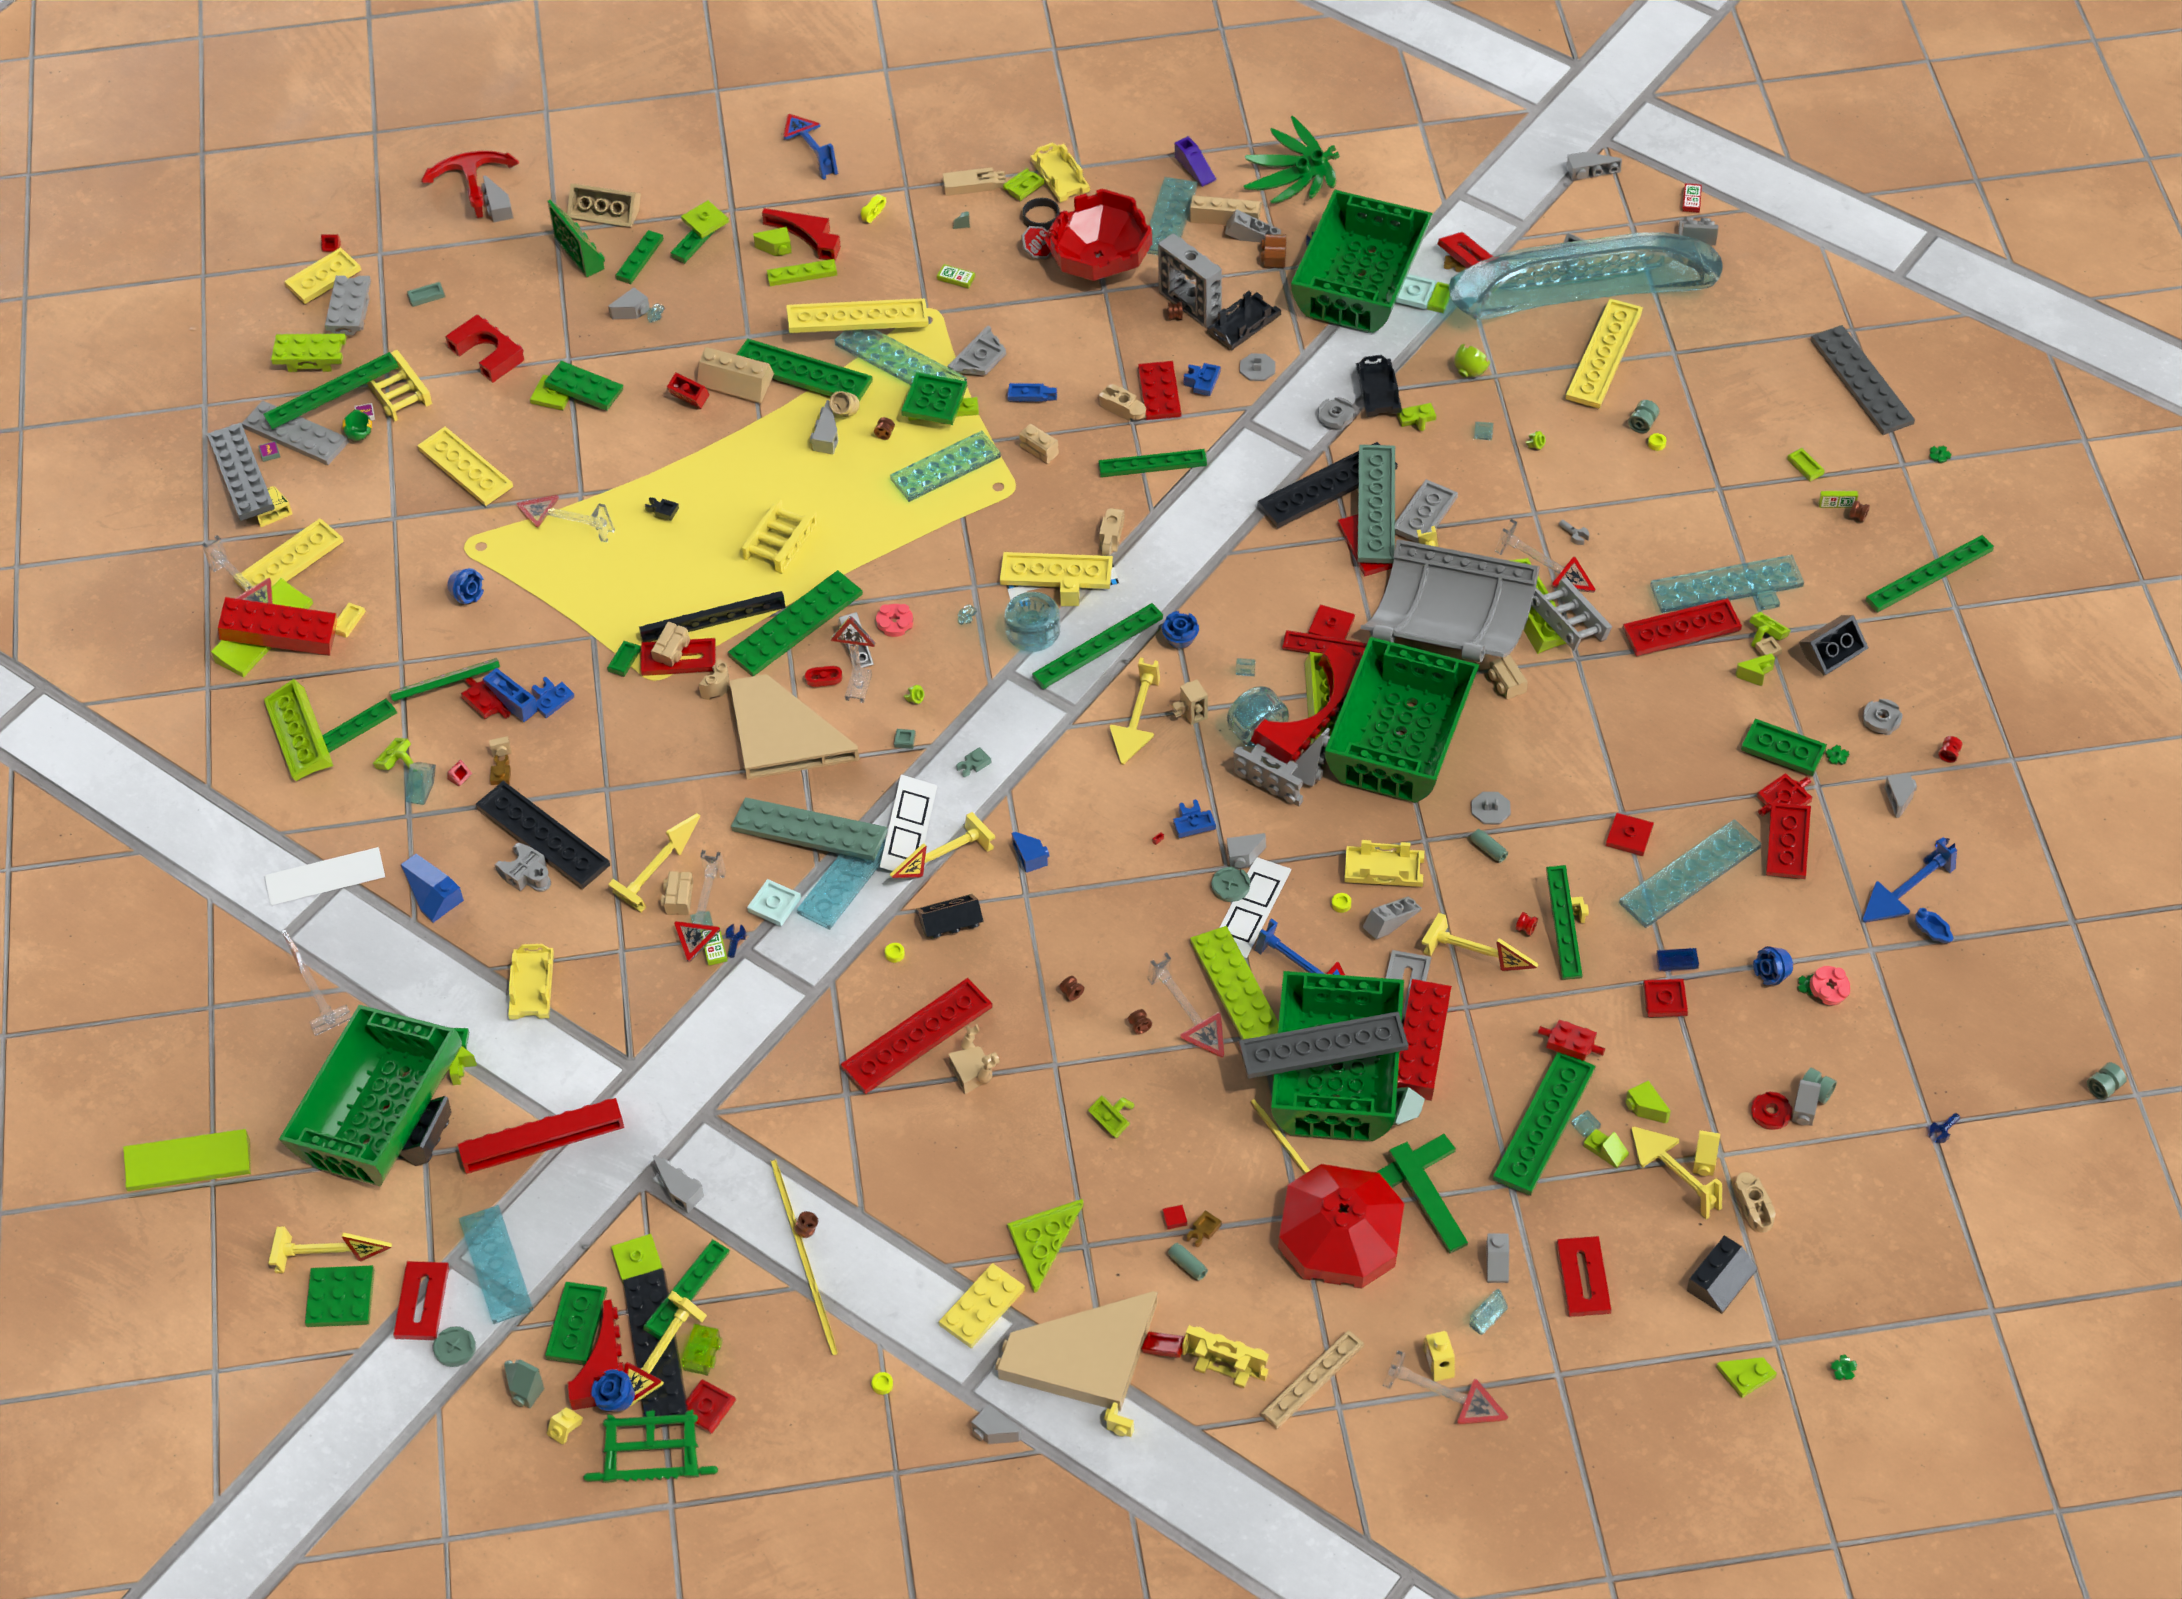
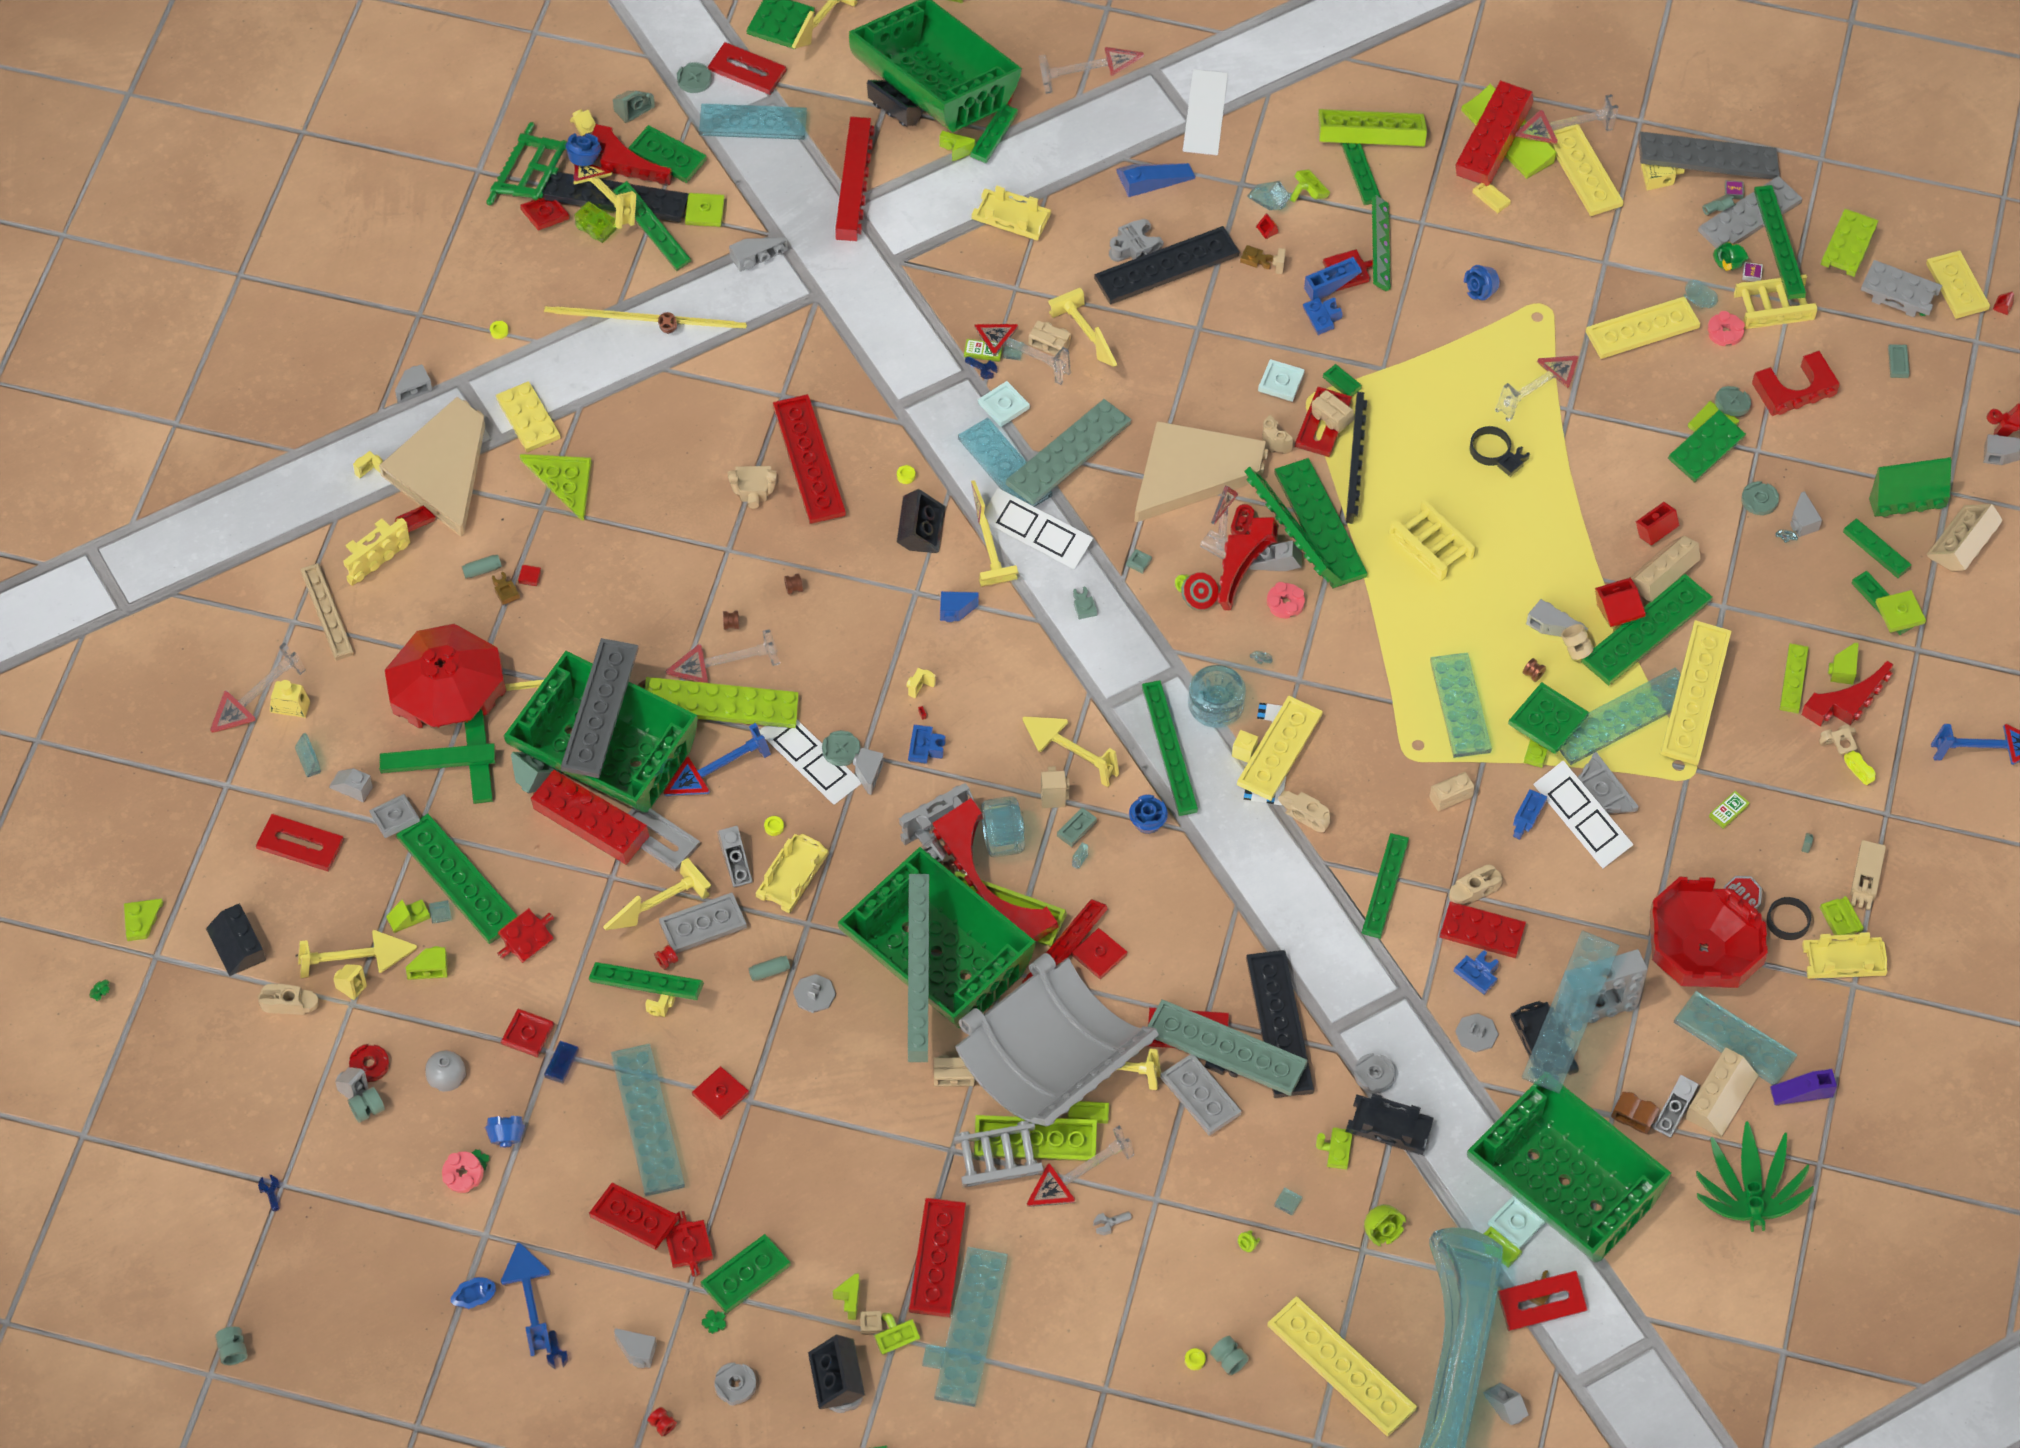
camera: 110 degrees right, 5 degrees up
lime plate [1088,1095,1134,1138] -> none
none -> light grey tile [369,794,420,838]
none -> light grey cylinder [425,1050,466,1092]
none -> light grey plate [659,893,747,953]
none -> light yellow bracket [907,668,935,698]
none -> sand green brick [908,874,929,1062]
none -> sand green plate [1057,807,1097,847]
none -> red tile [1181,572,1218,610]
none -> red arch [1218,517,1279,610]
none -> green plate [1244,466,1342,586]
none -> light aqua plate [1258,359,1305,402]
none -> black tyre [1469,426,1511,466]
none -> clear light blue plate [1522,930,1620,1094]
none -> white sticker [1533,761,1633,868]
none -> red slope [1595,577,1646,627]
none -> clear light blue bracket [1683,280,1718,309]
none -> sand green piece [1702,195,1736,215]
none -> coral plate [1707,311,1745,346]
none -> sand green tile [1714,386,1752,417]
none -> sand green tile [1741,481,1779,515]
none -> tan bracket [1819,724,1857,755]

